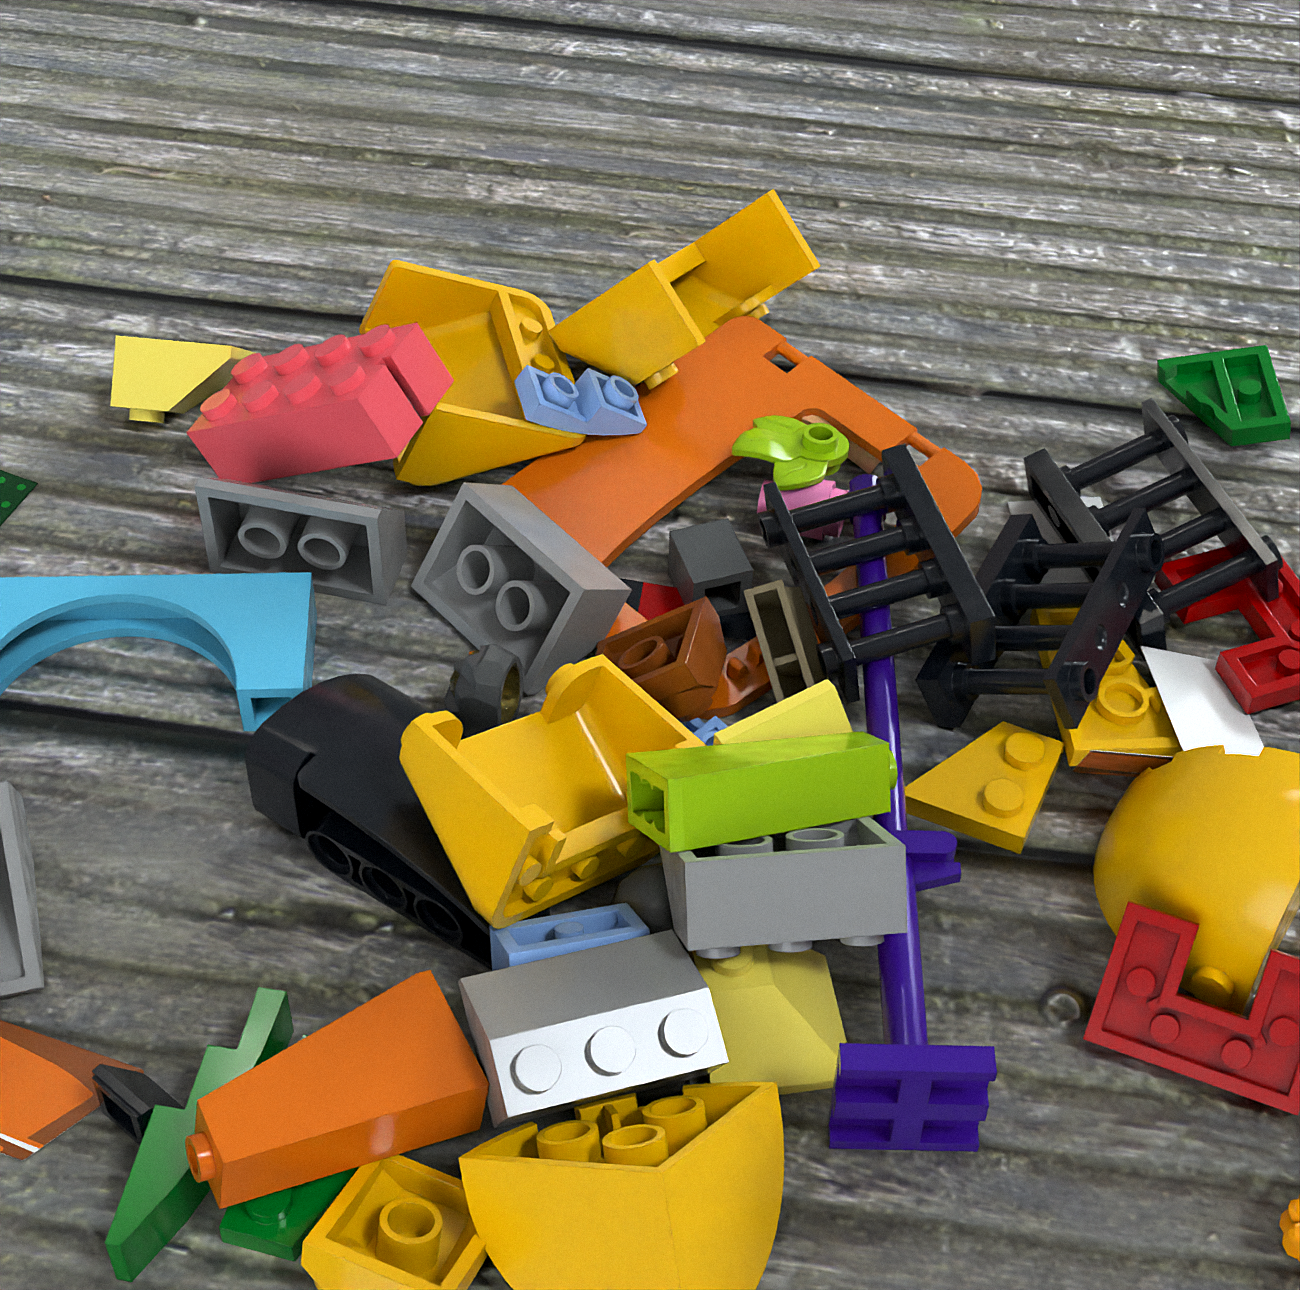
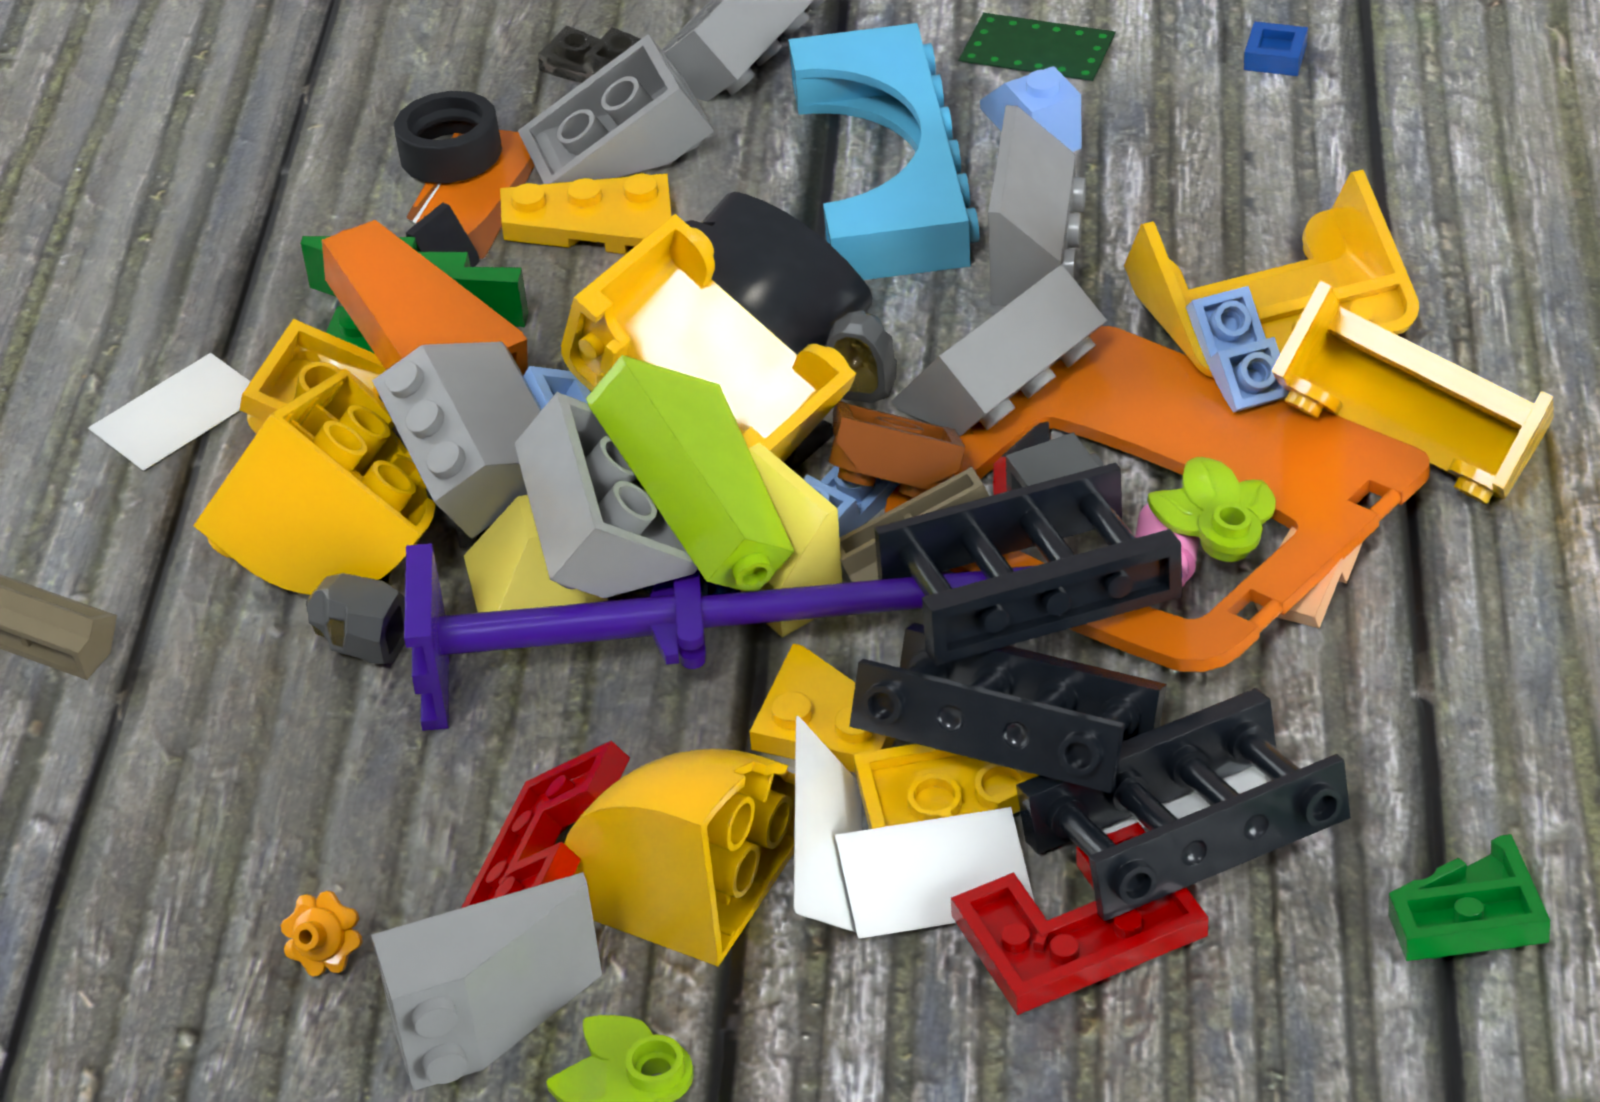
camera: 90 degrees right, 5 degrees down
light yellow slope [110,335,255,423] -> none
coral piece [186,322,454,483] -> none
none -> dark grey rock [306,573,405,664]
none -> yellow wing [500,173,671,254]
none -> light blue slope [980,66,1082,152]
none -> blue tile [1244,21,1308,76]

